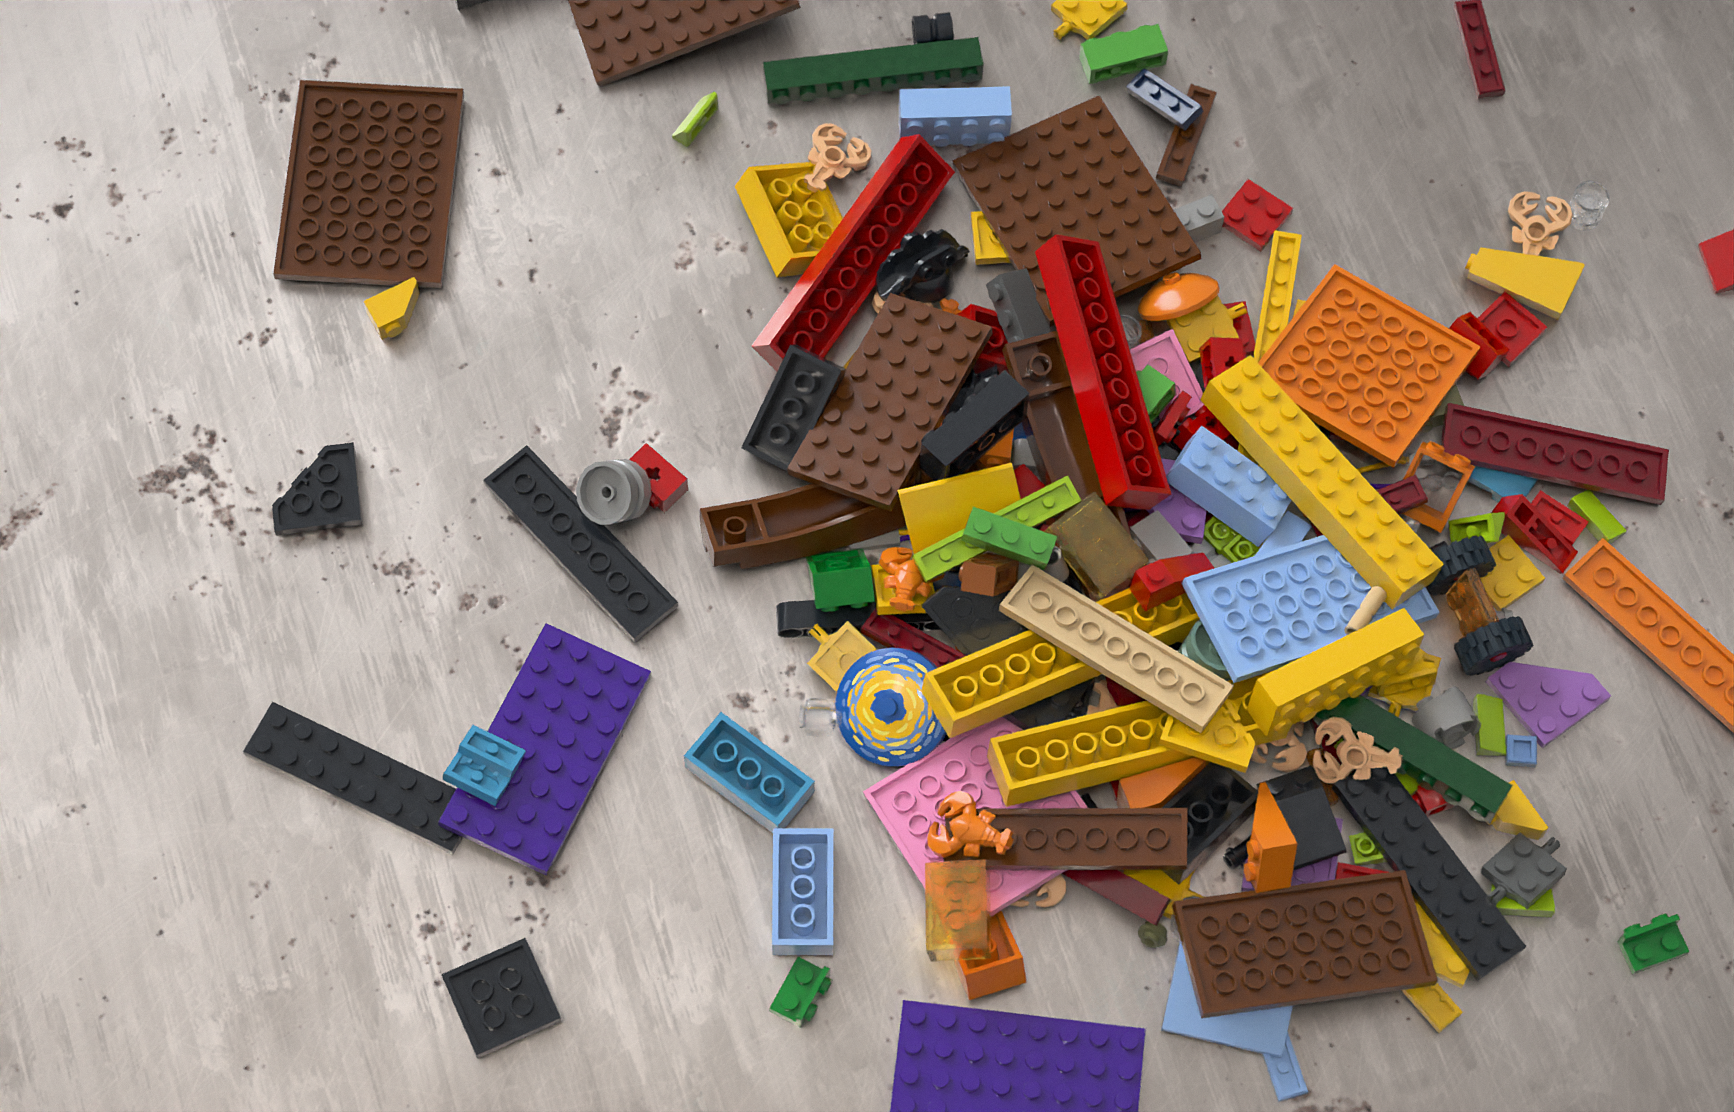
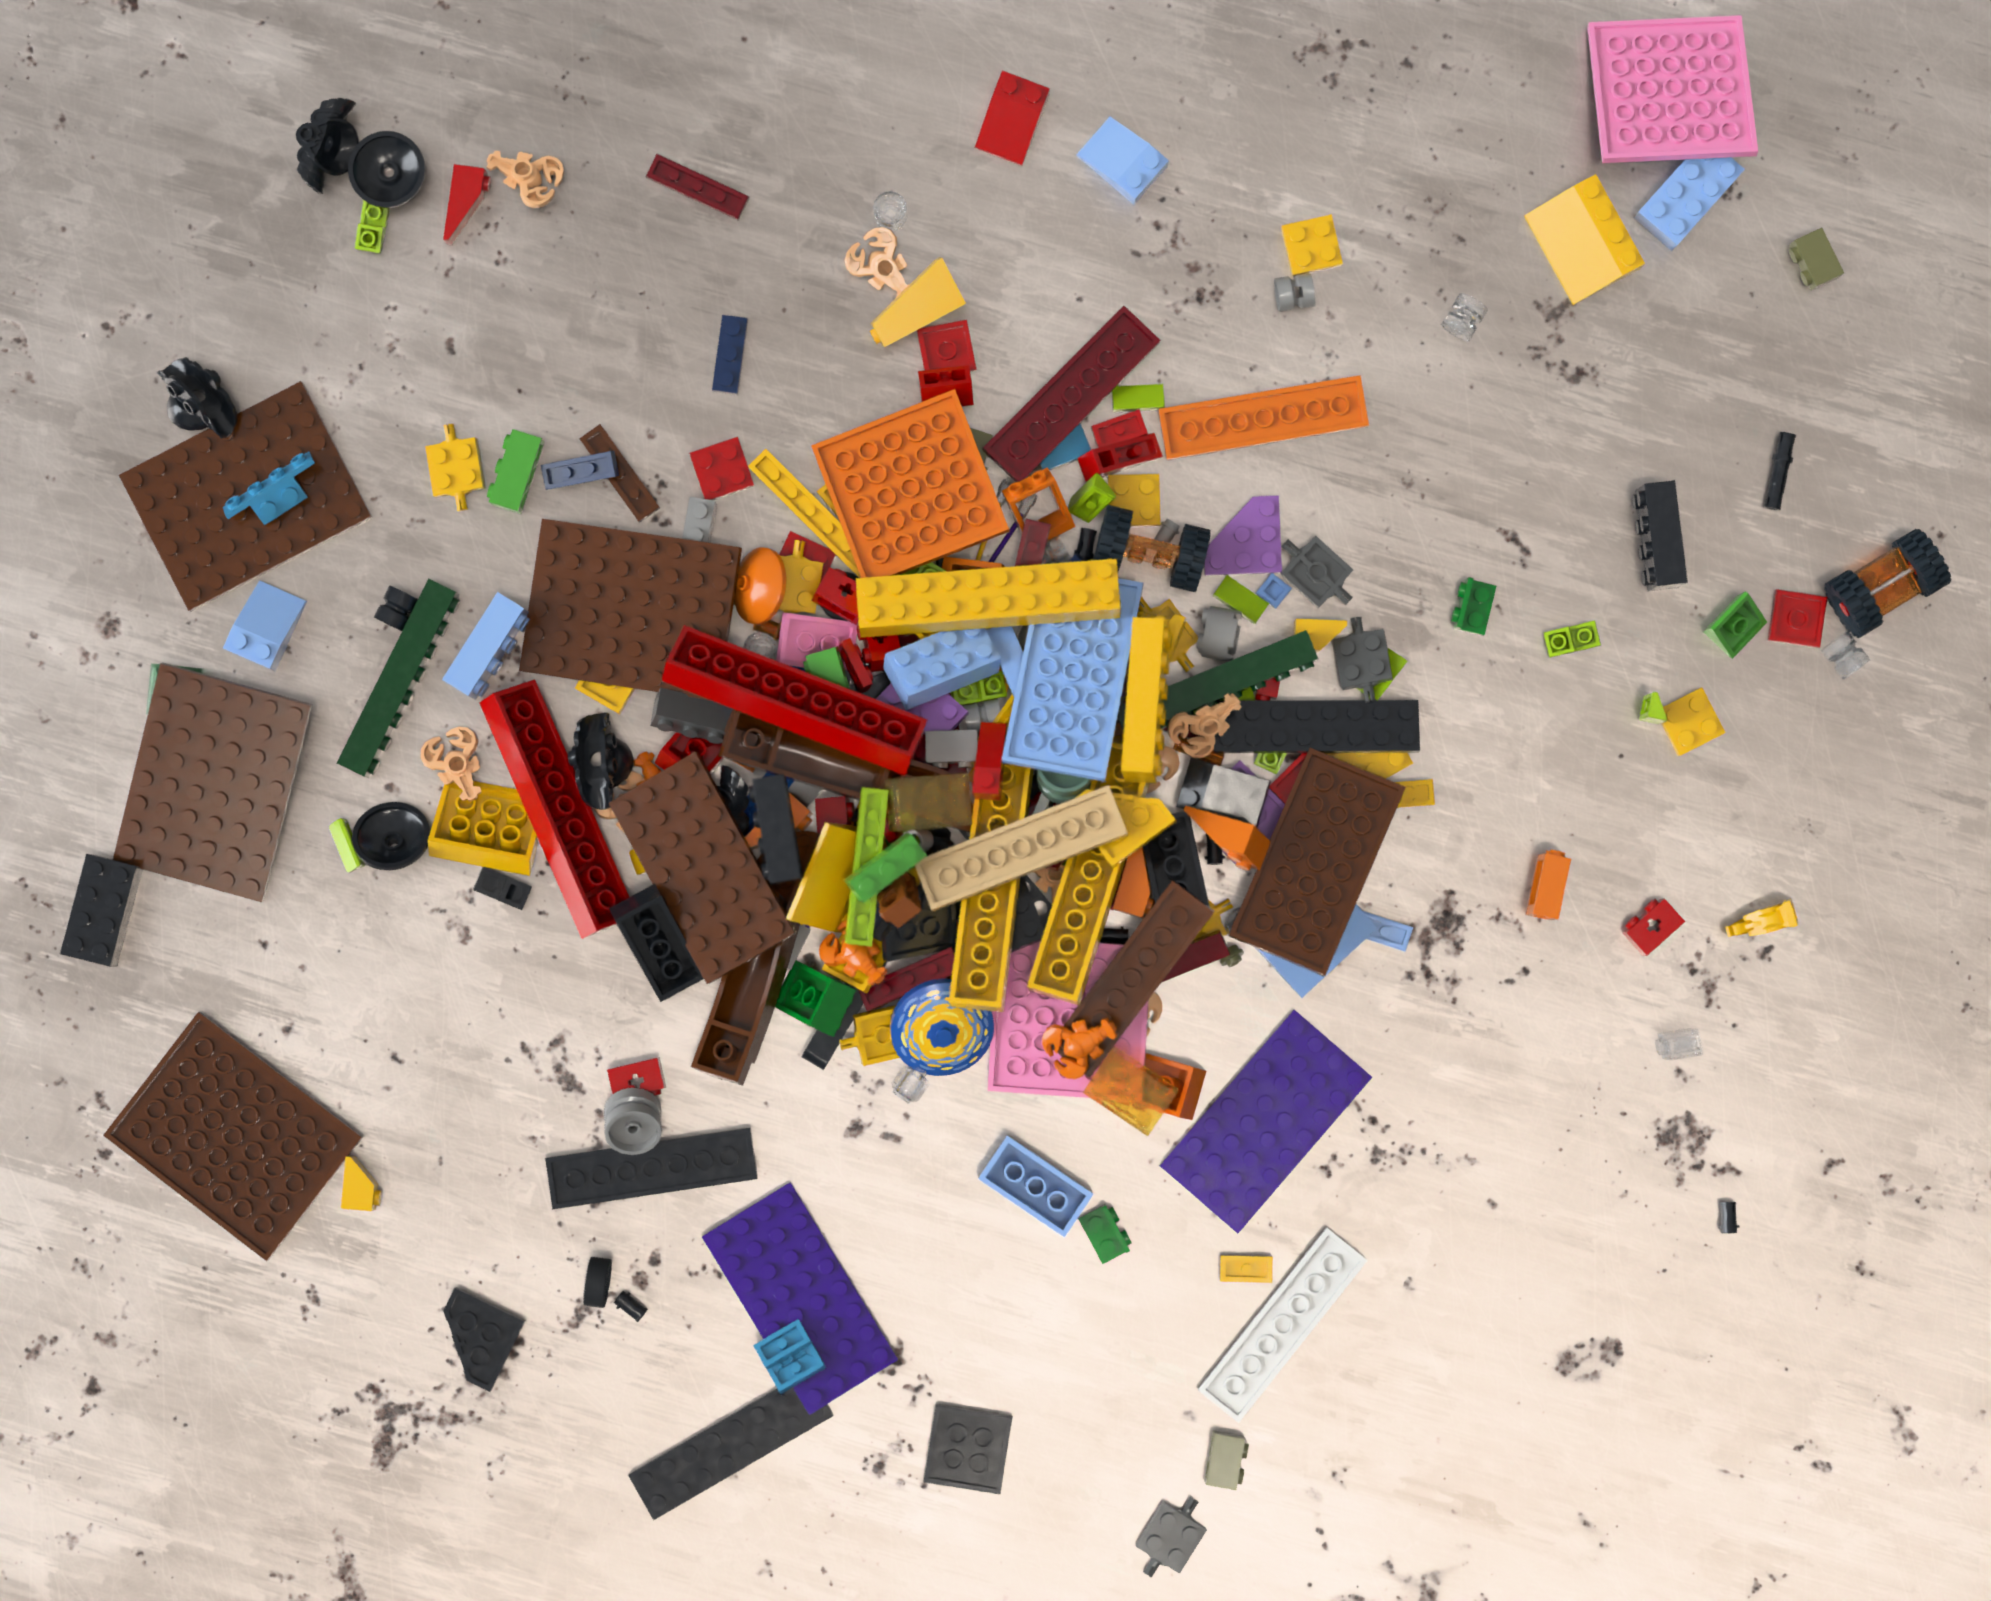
camera: 55 degrees left, 20 degrees up
dark azure brick [684,712,815,833] -> none
tan piece [1344,586,1387,635] -> none
none -> black dish [352,802,430,870]
none -> black slope [473,867,532,910]
none -> black tyre [583,1257,612,1308]
none -> black pin [614,1291,648,1322]
none -> dark blue plate [712,315,748,395]
none -> dark grey plate [1281,536,1353,609]
none -> lime slope [1544,620,1601,658]

